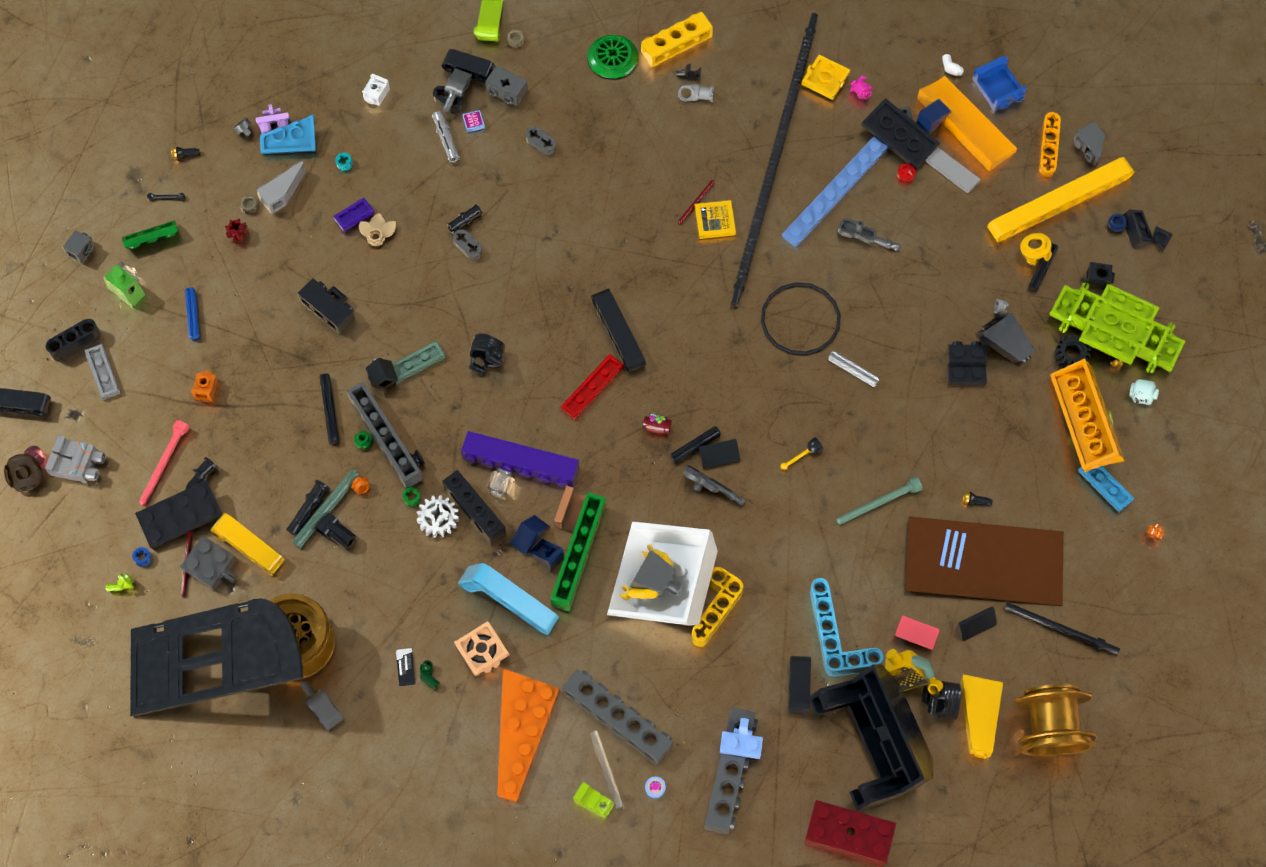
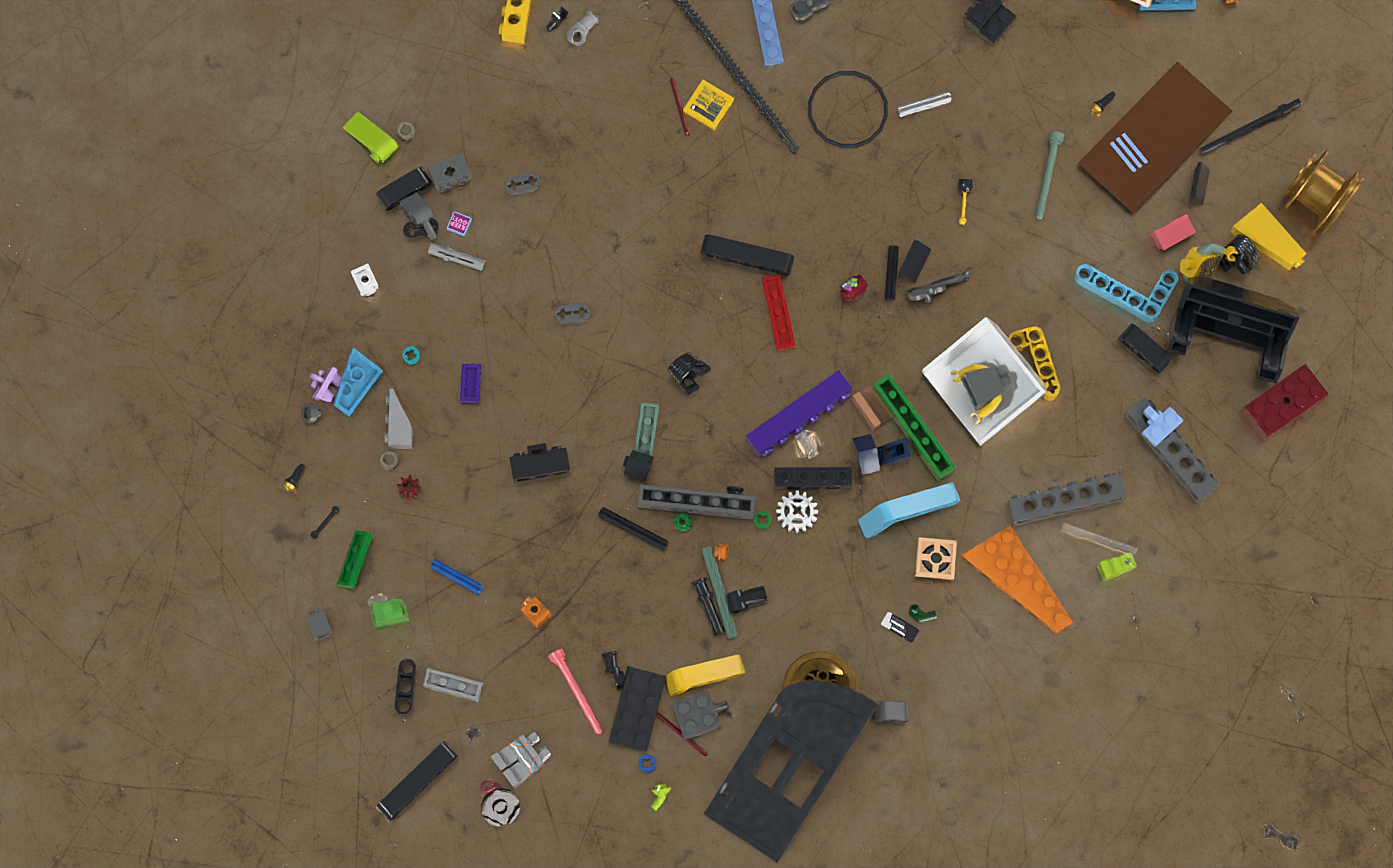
camera: 55 degrees left, 10 degrees up
tan plate [359,213,396,246] -> none
black pin [446,204,482,234] -> none
green piece [587,35,639,78] -> none
tile [645,777,666,798] -> none

